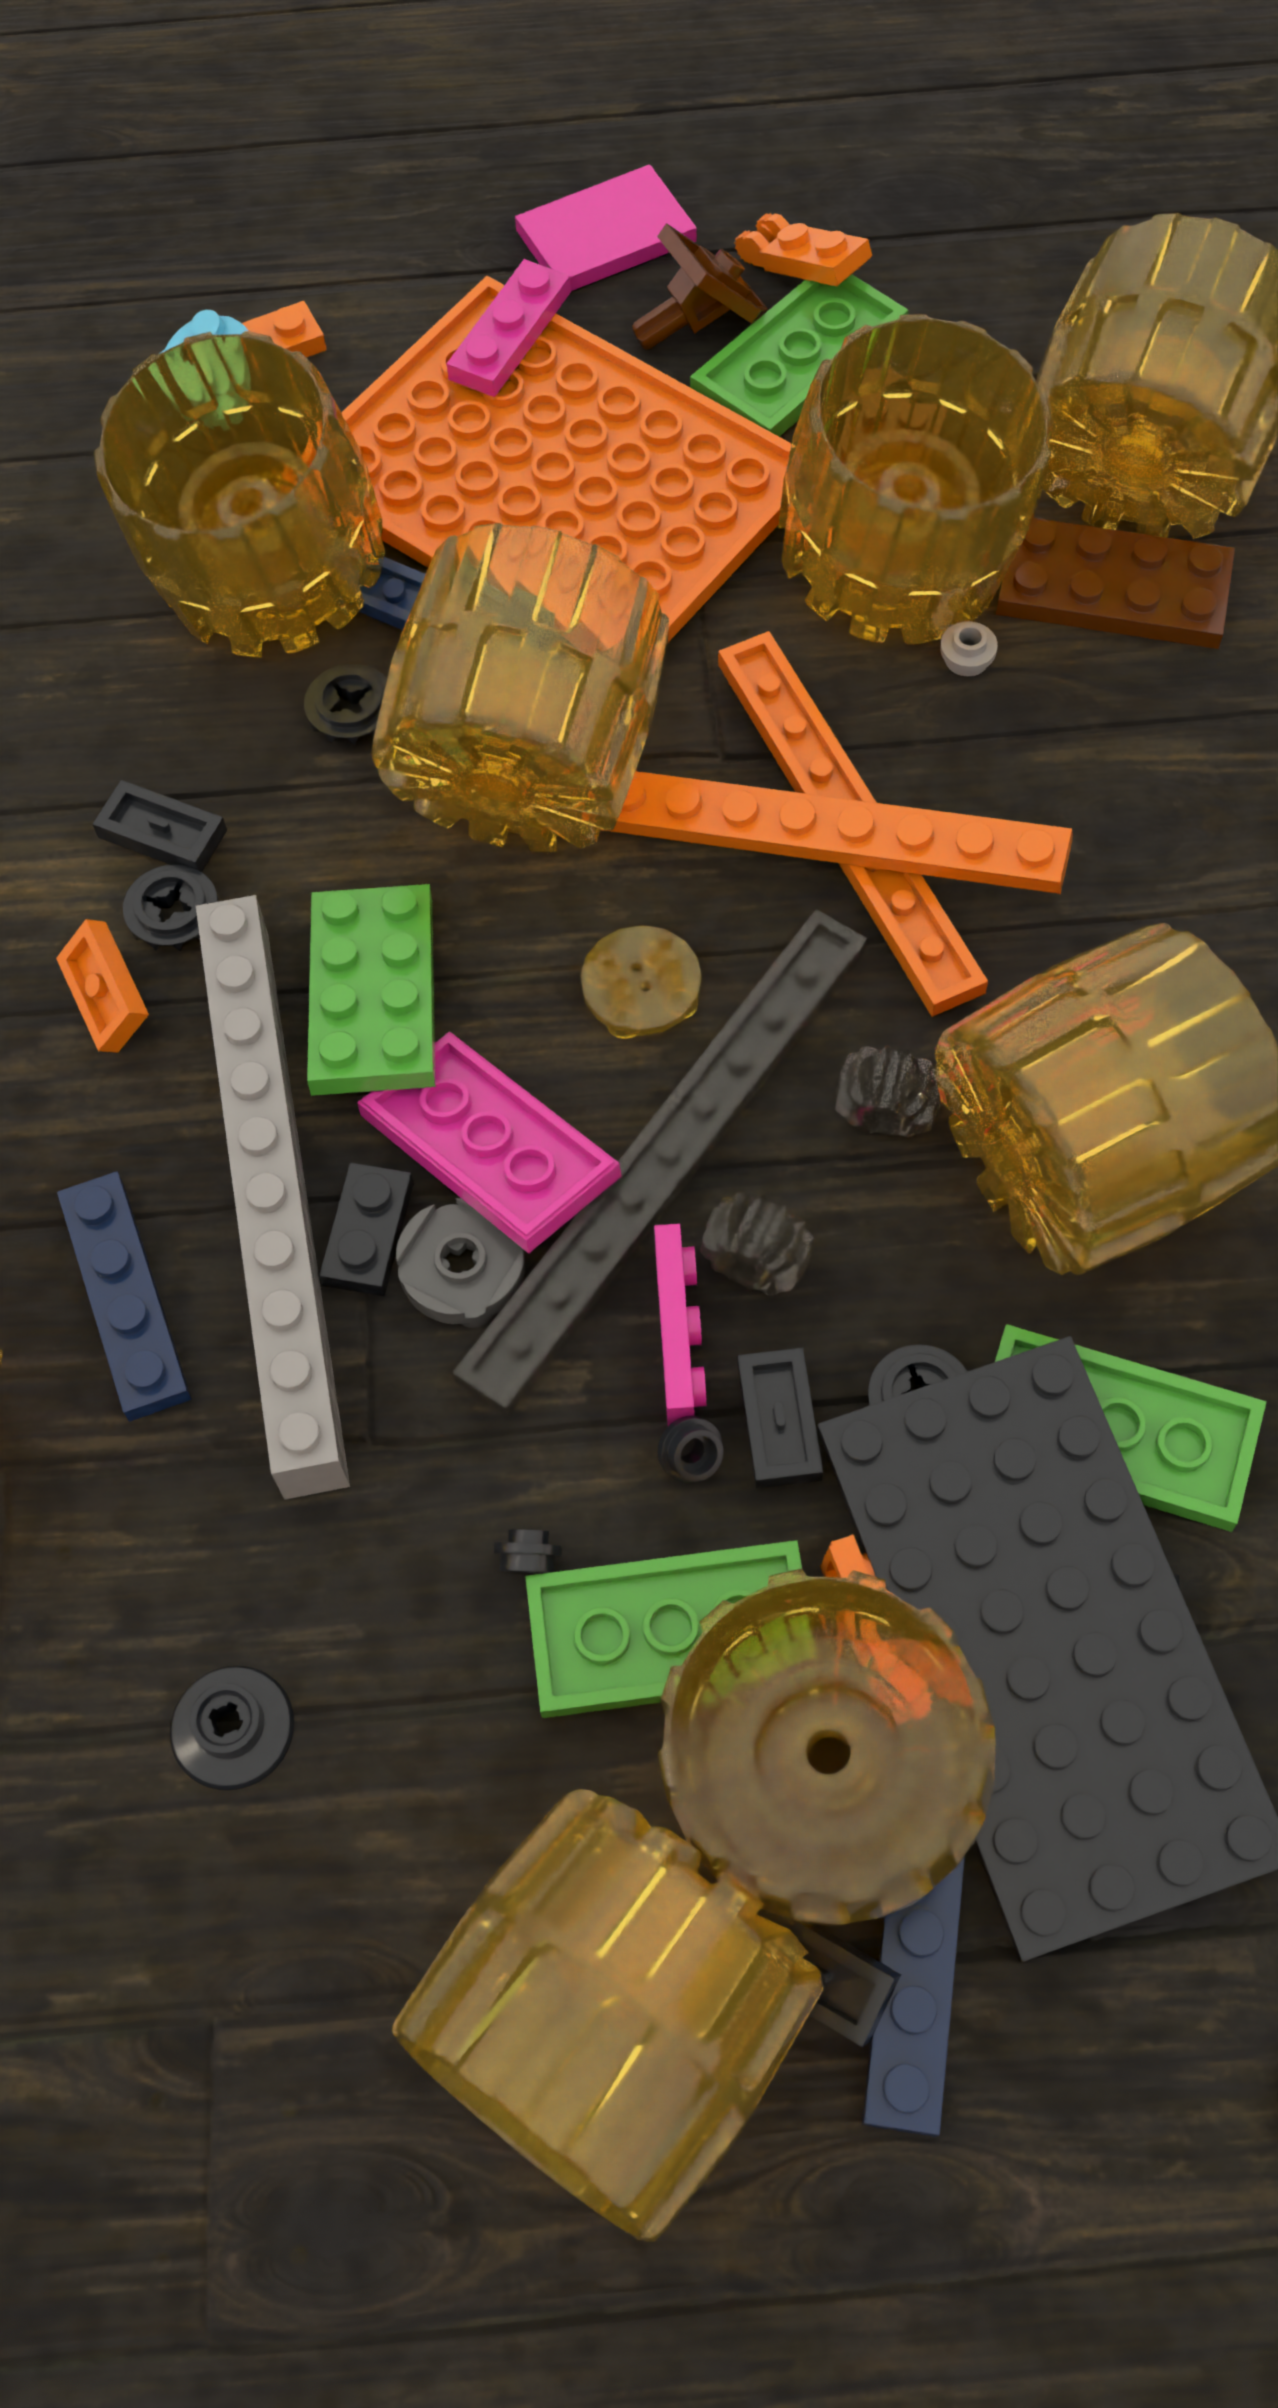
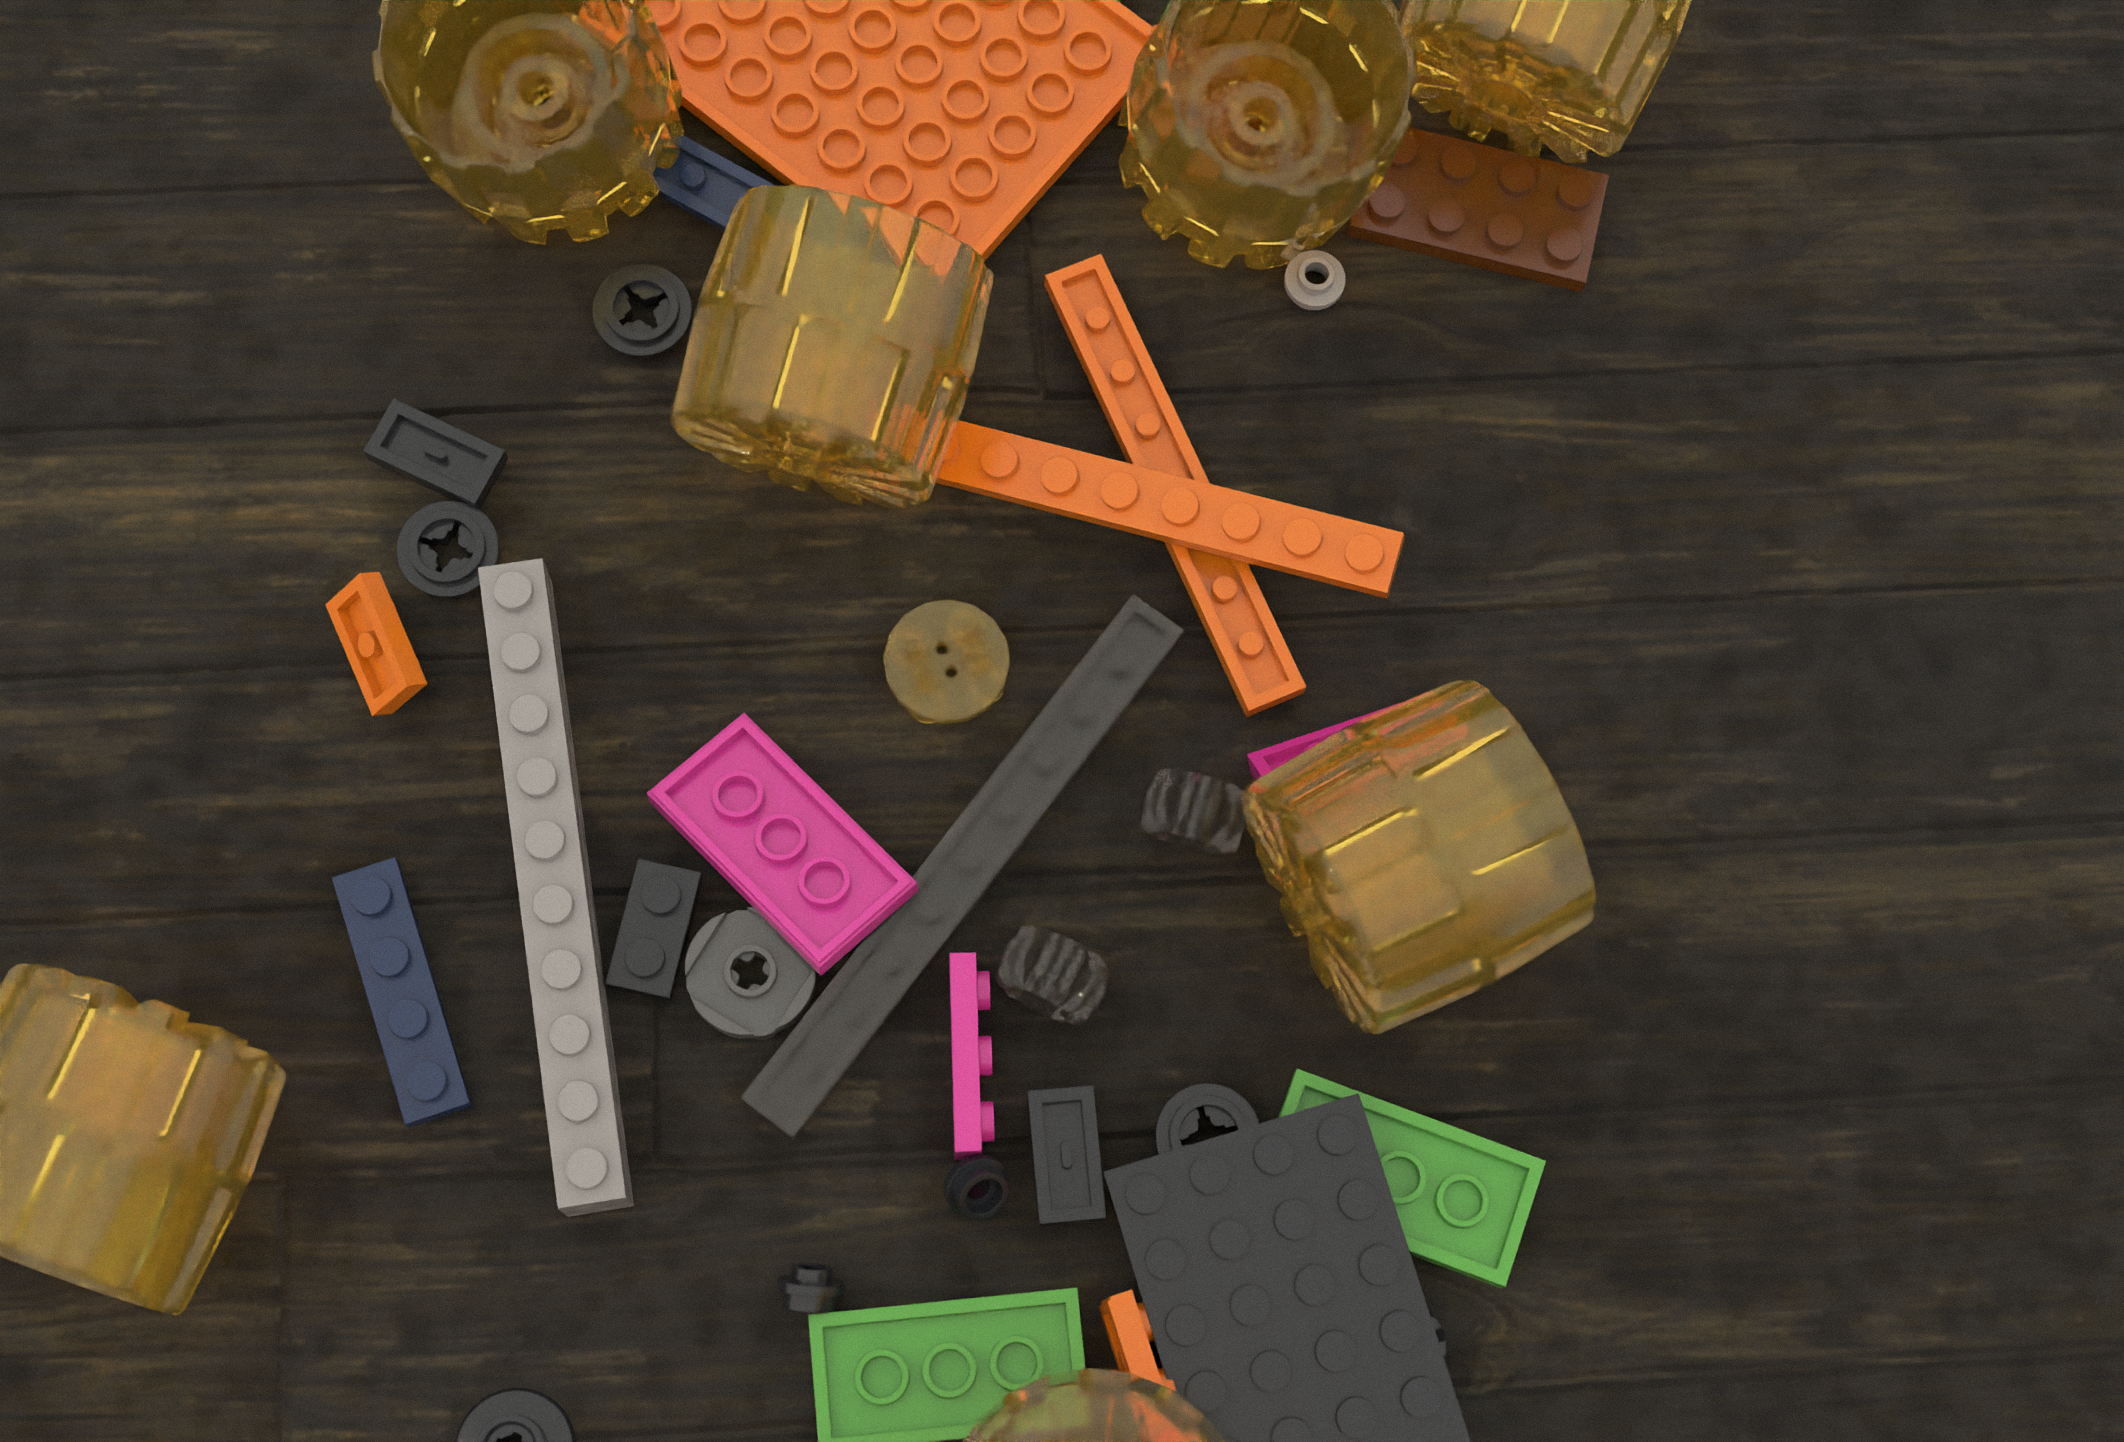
camera: 10 degrees left, 10 degrees up
bright green plate [307,884,435,1096] -> none

